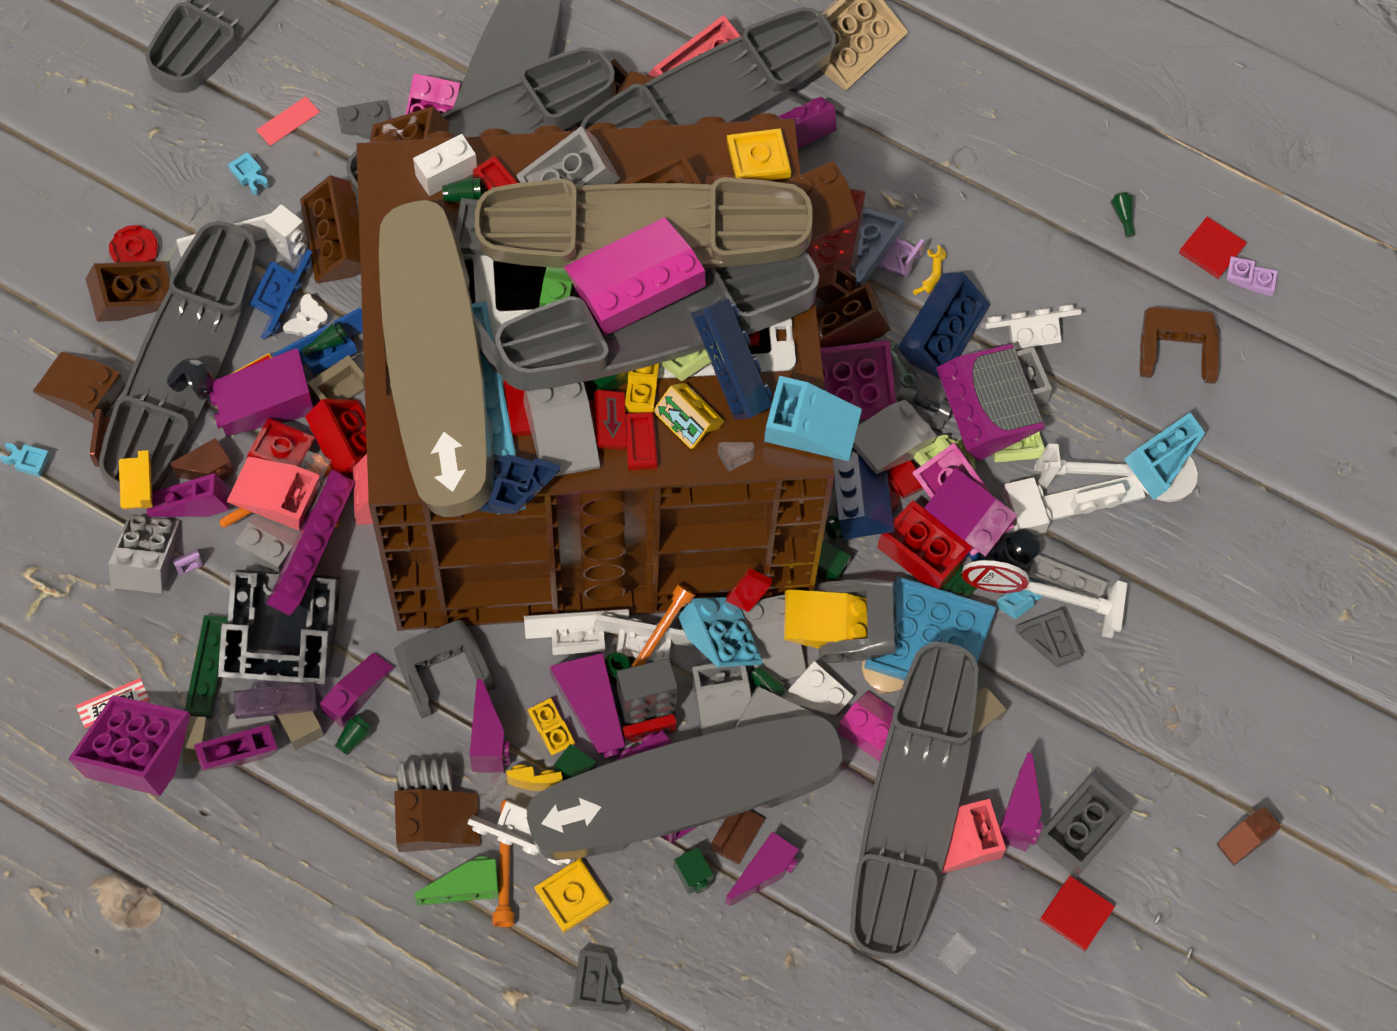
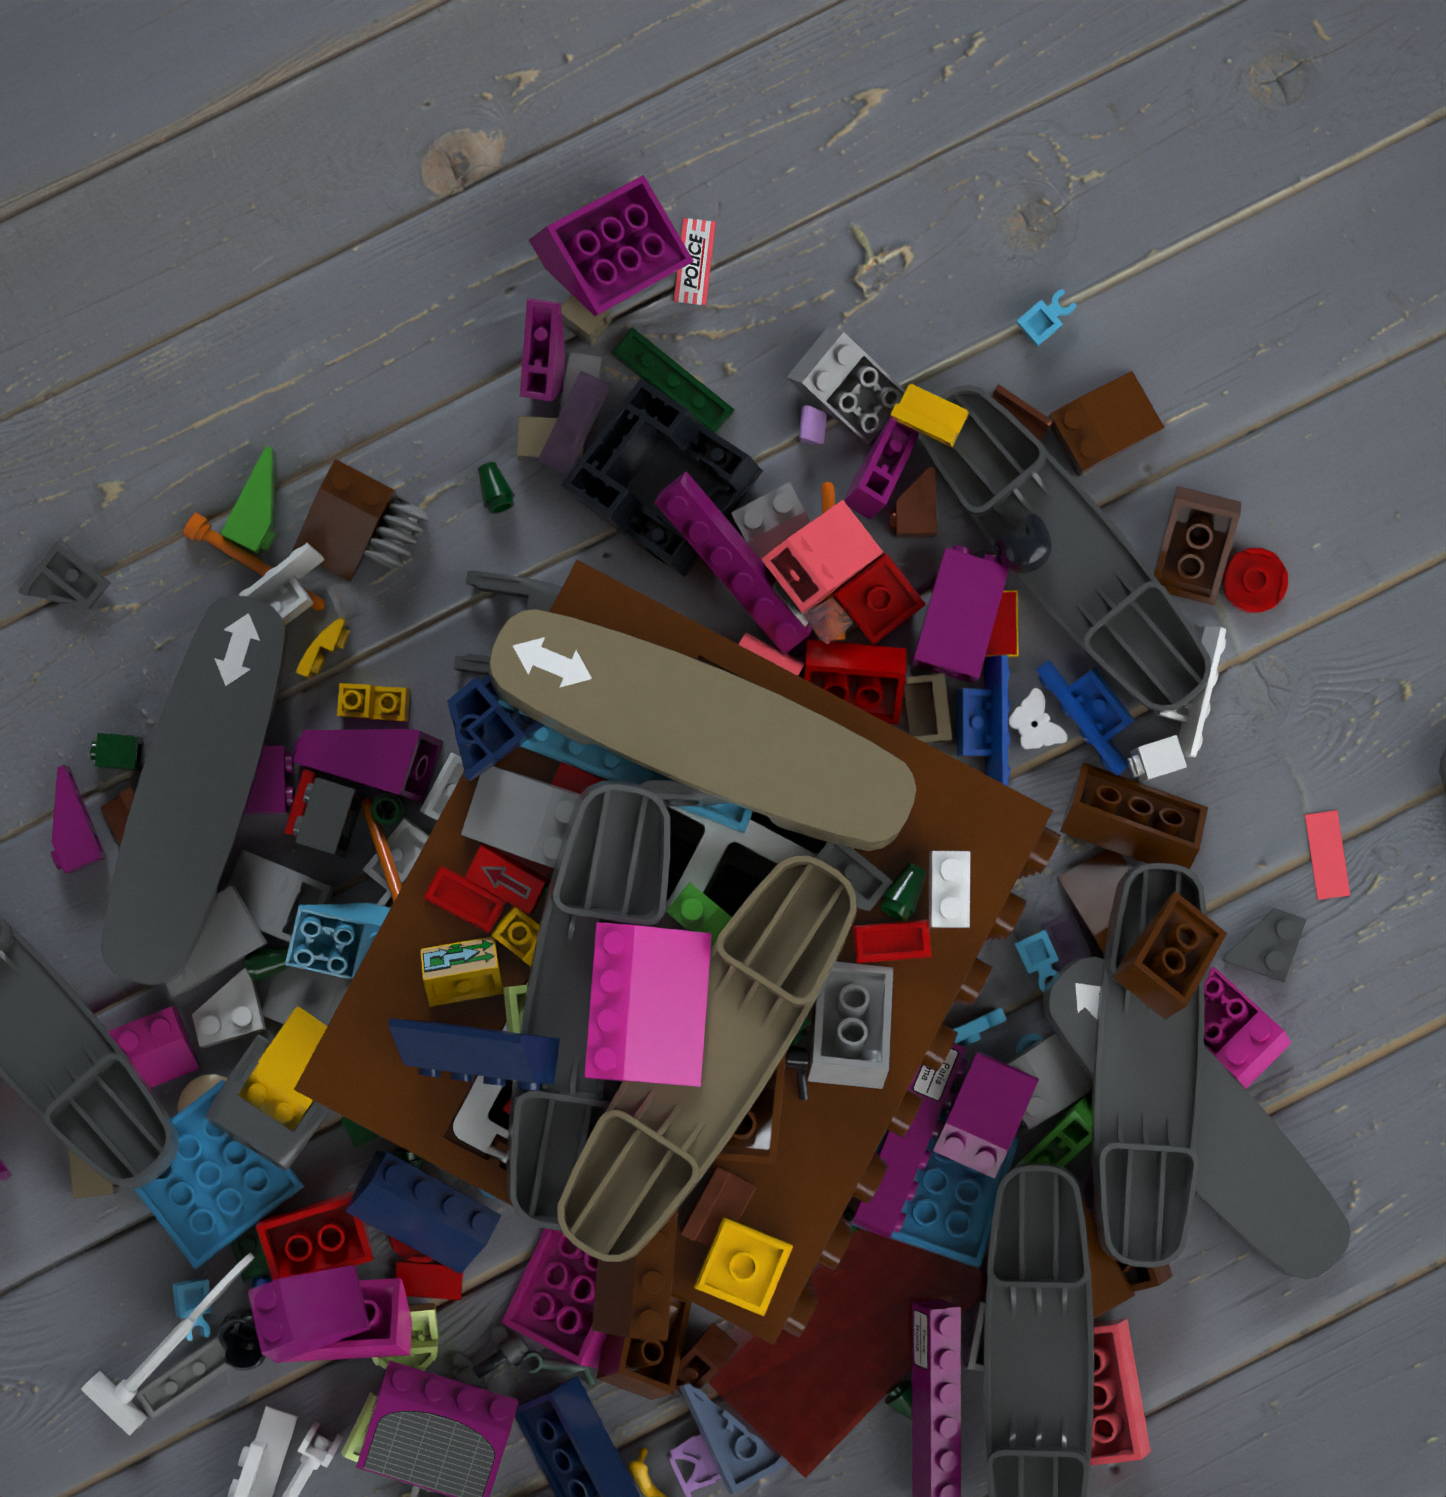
camera: 120 degrees right, 20 degrees up
medium azure plate [228,152,269,195] -> none
dark green cone [301,322,347,357] -> none
magenta slope [320,652,394,728] -> none
magenta slope [469,679,511,774] -> none
yellow tile [534,858,609,934] -> none
dark green brick [554,744,596,780] -> none
clear slope [718,442,755,471] -> none
medium azure slope [764,376,862,461] -> none
light grey slope [853,400,937,474] -> none
white brick [1002,477,1051,535] -> none
dark grey wing [1015,609,1081,667] -> none

